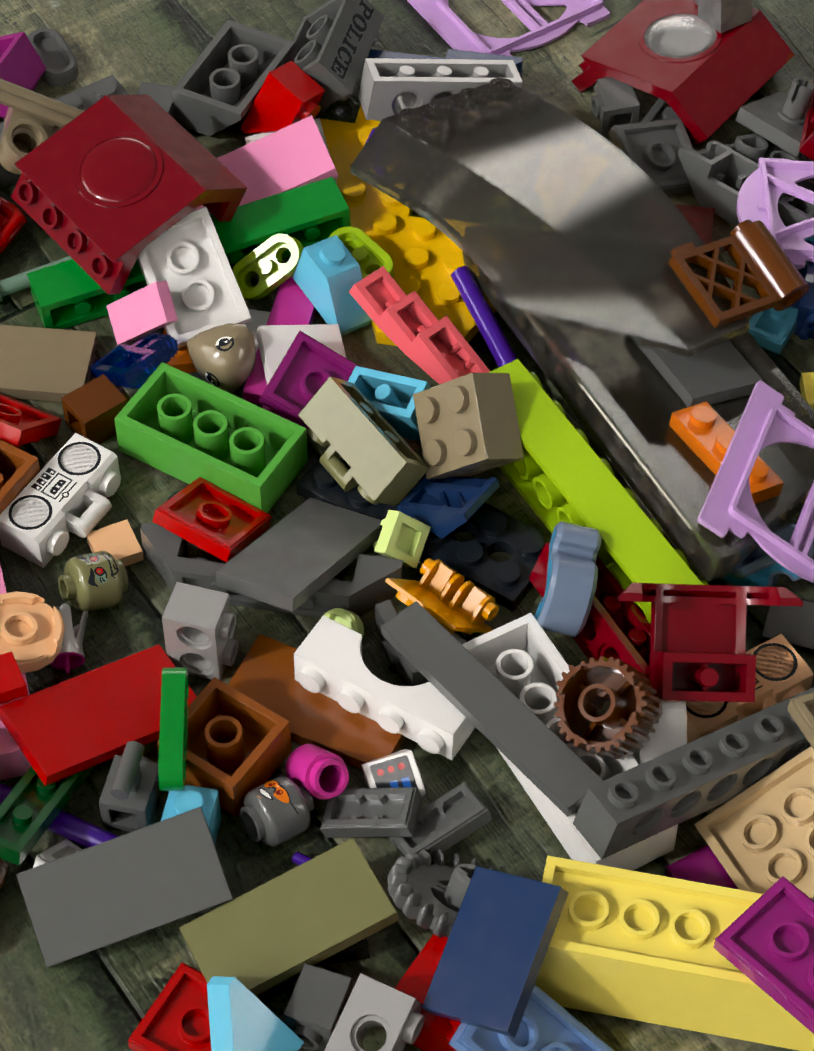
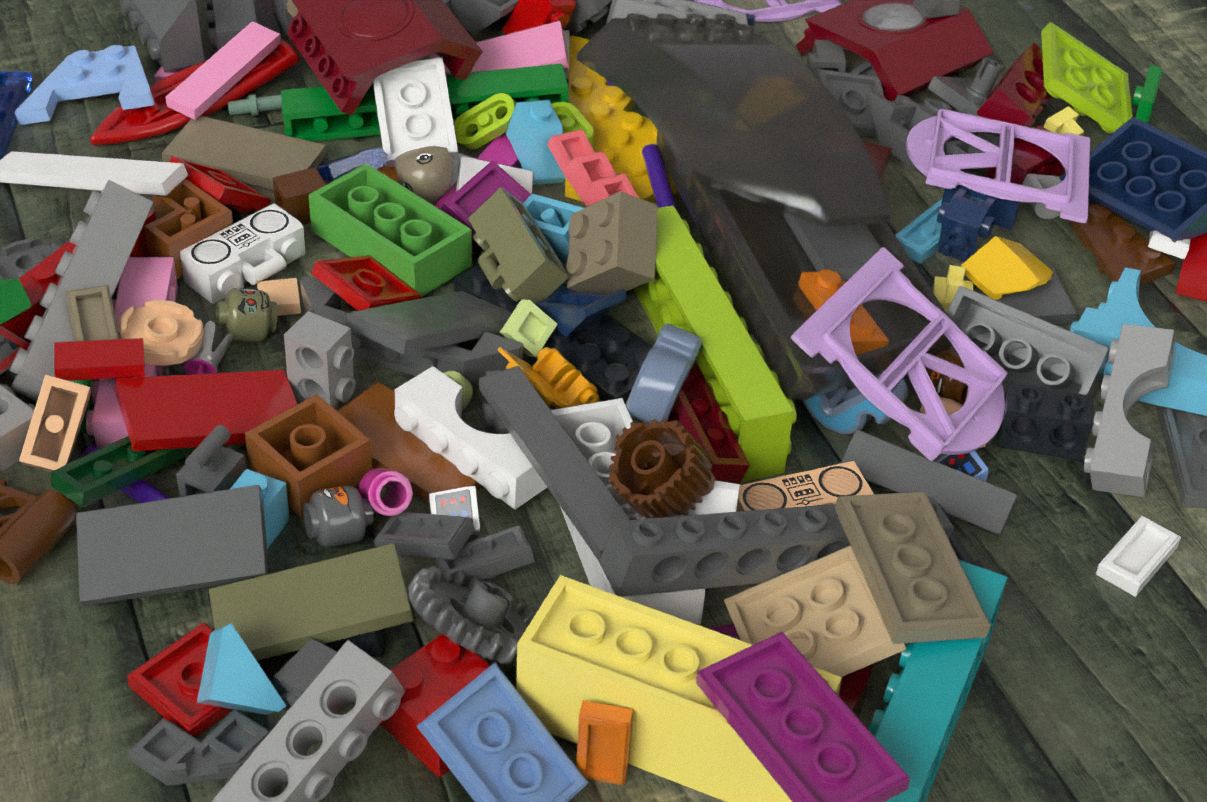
camera: 10 degrees right, 10 degrees down
bright pink tile [106,280,178,345] -> none
green beam [158,667,189,791] -> none
dark blue tile [422,866,569,1038] -> none
dark red piece [617,583,803,702] -> none
reddish brown piece [668,219,810,328] -> none
none -> orange tile [576,700,633,785]

